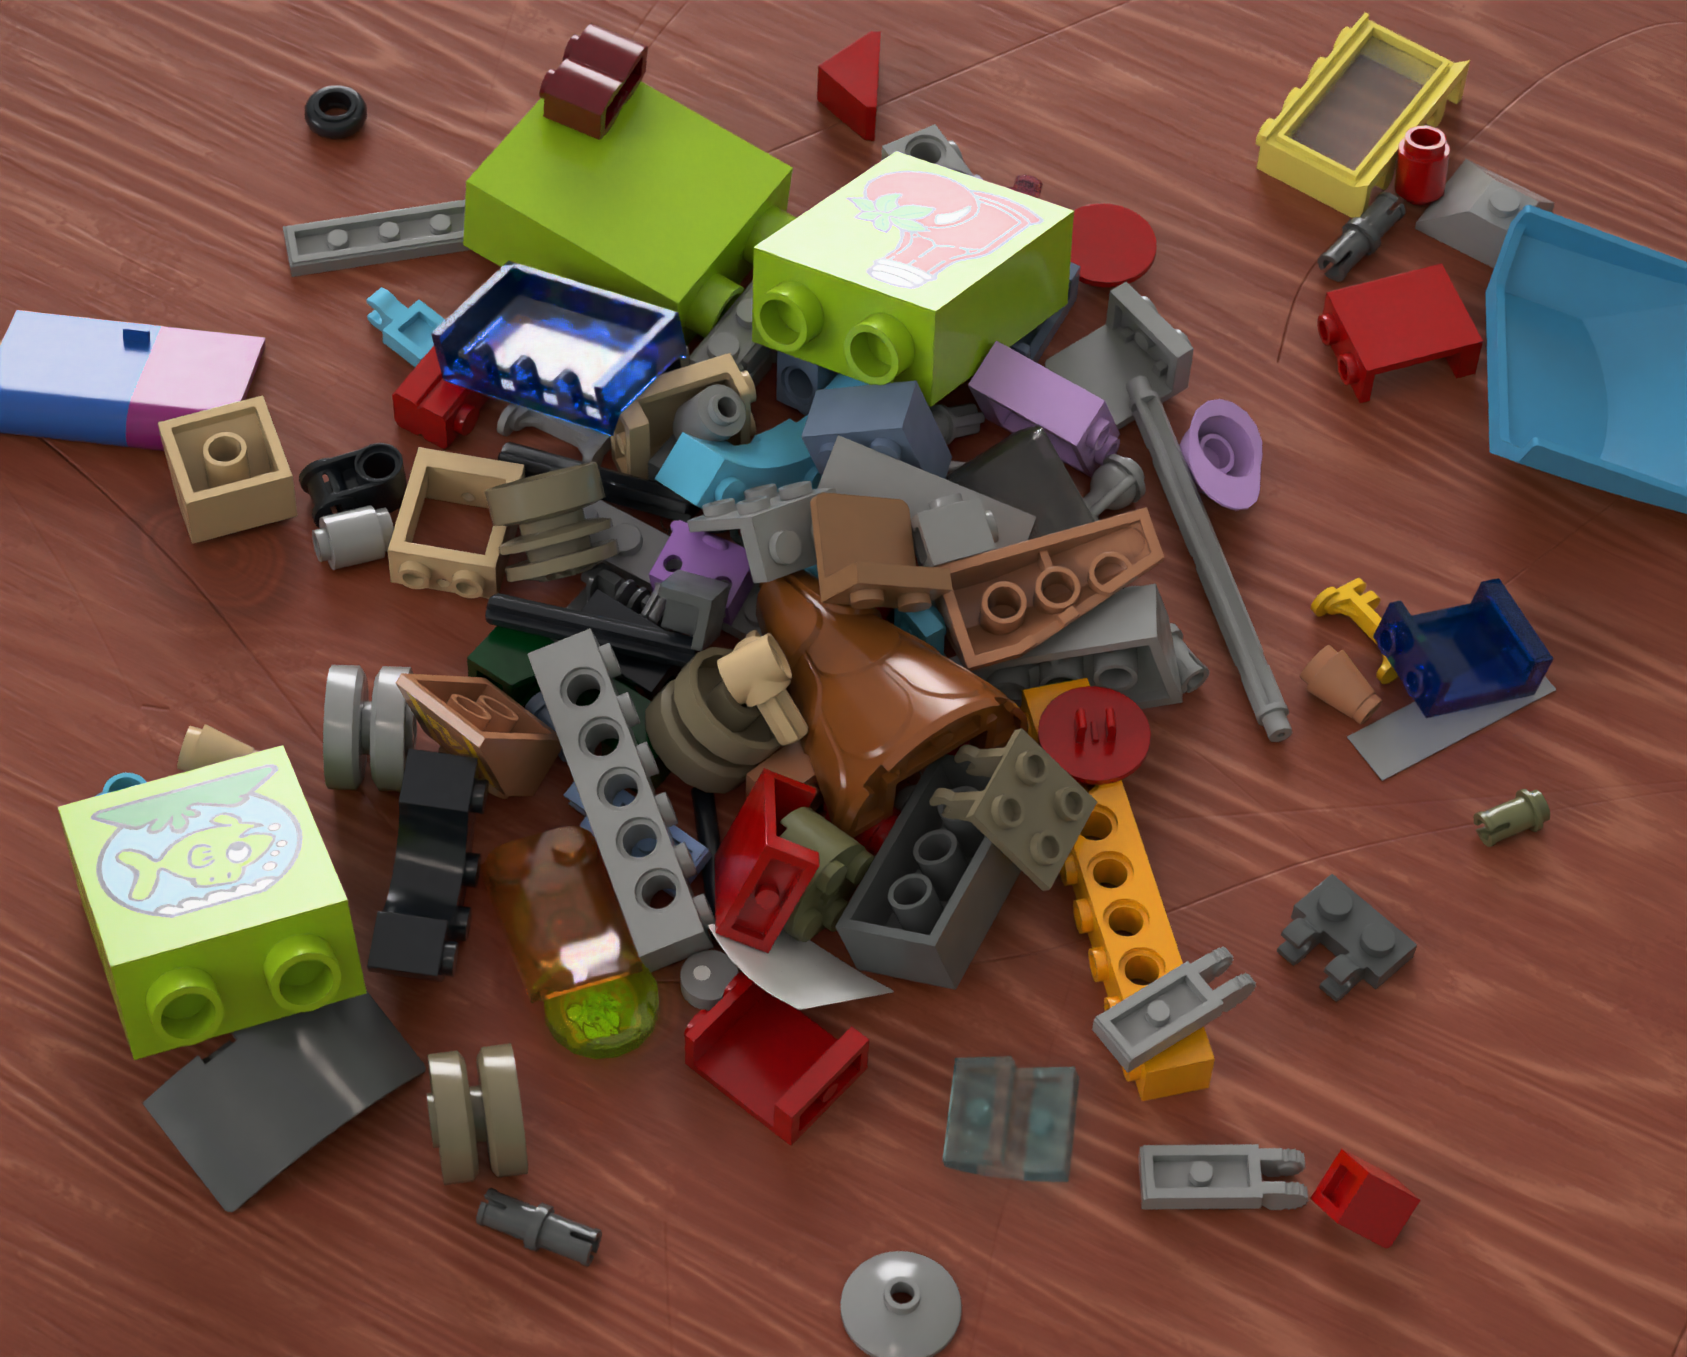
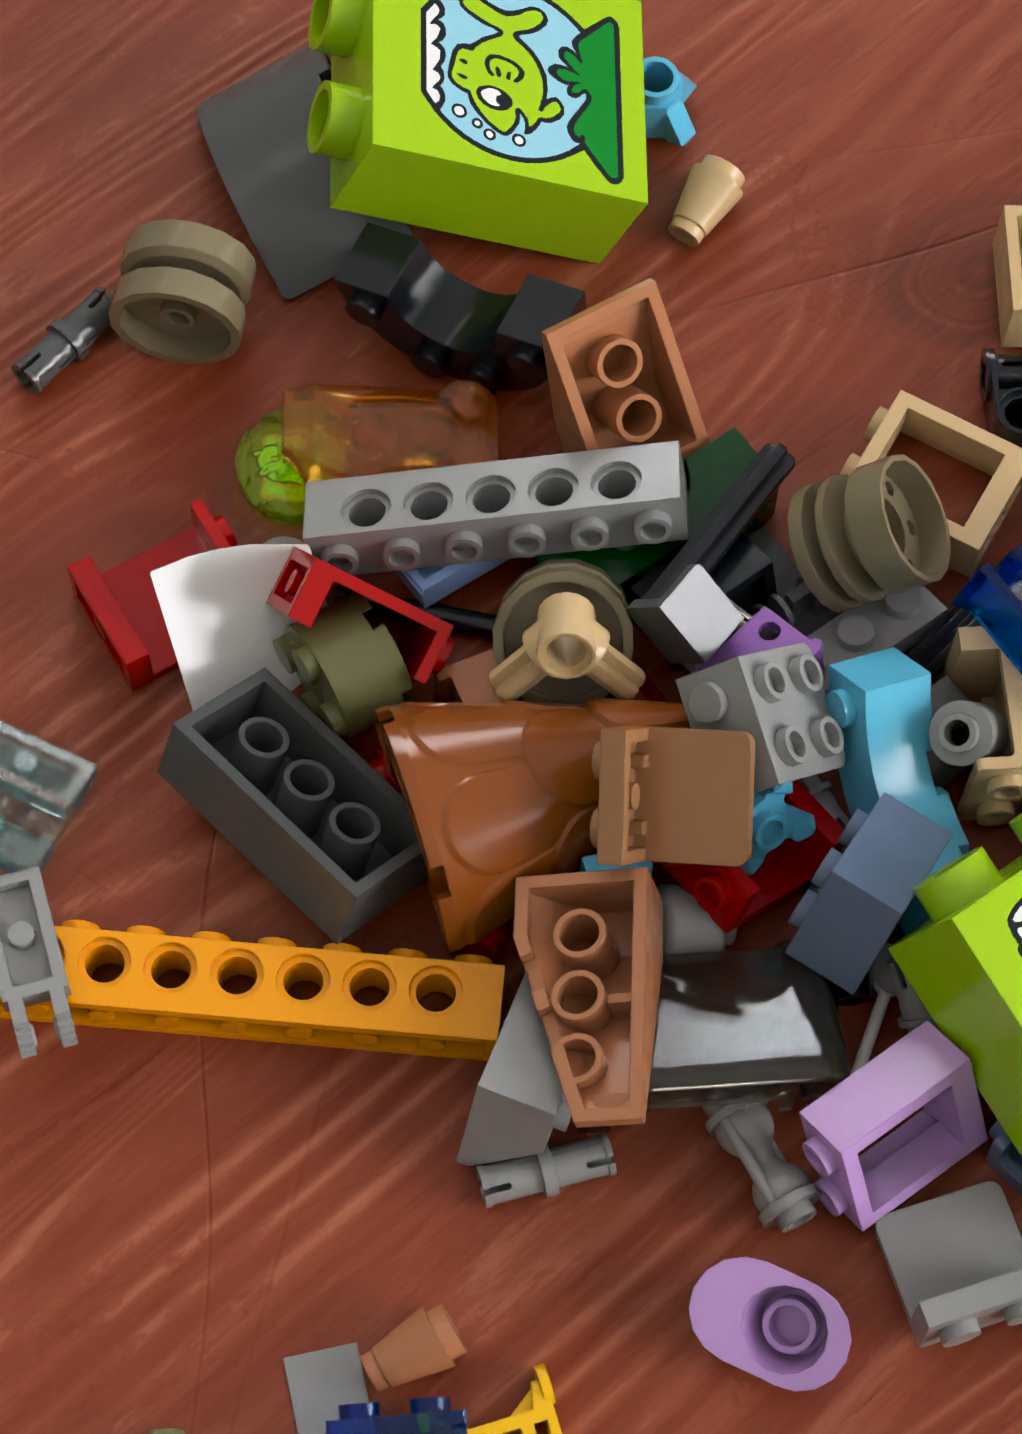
camera: 110 degrees right, 10 degrees up
light grey brick [312,505,394,570] -> none
light grey wheel [323,665,417,791] -> none
light grey sticker [817,435,1036,549] -> none
light grey brick [911,493,999,567] -> none
dark tan plate [930,728,1097,891] -> none
red piece [1038,686,1151,785] -> none
light grey piece [1126,376,1292,742] -> none
dark grey plate [1277,874,1417,1002] -> none

